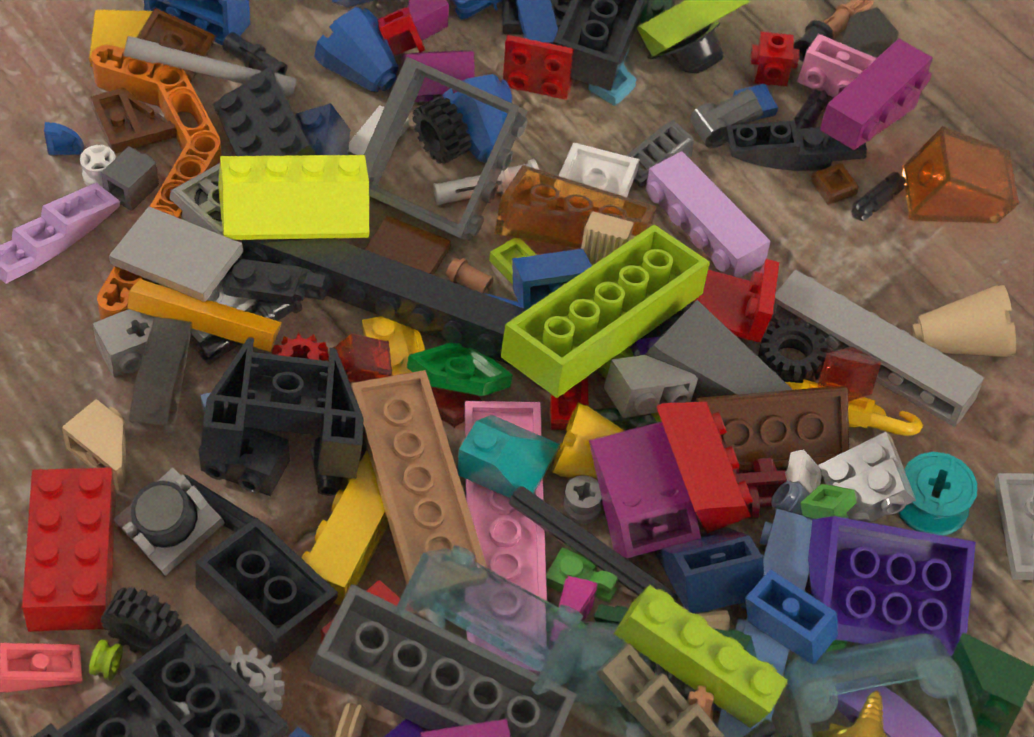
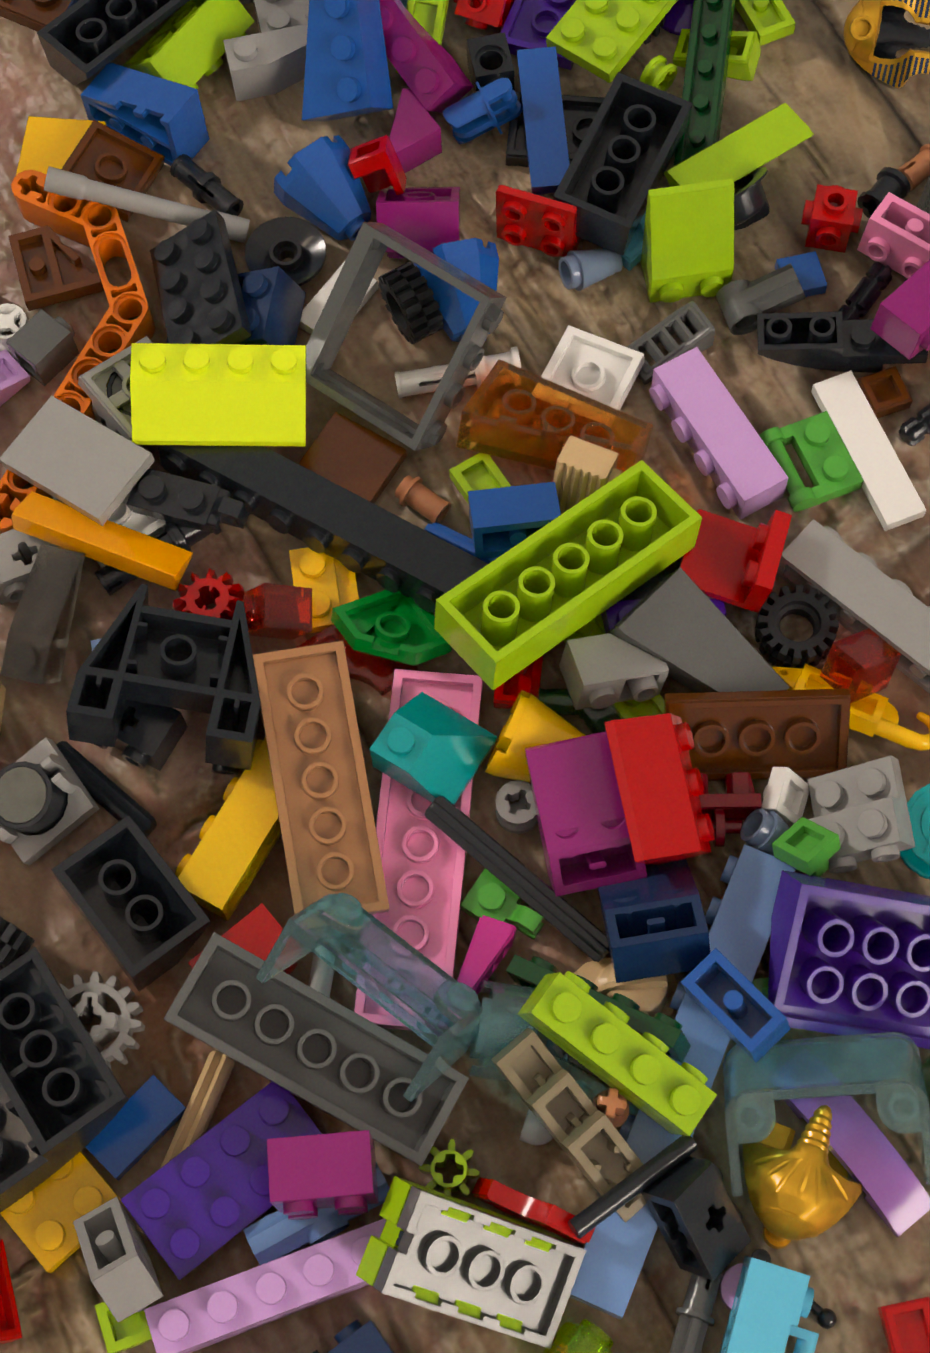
camera: 15 degrees right, 15 degrees up
none -> black dish [245,217,326,286]
none -> sand blue cone [559,249,623,291]
none -> lime slope [641,178,734,303]
none -> bright green plate [759,411,864,512]
none -> white tile [811,370,926,531]

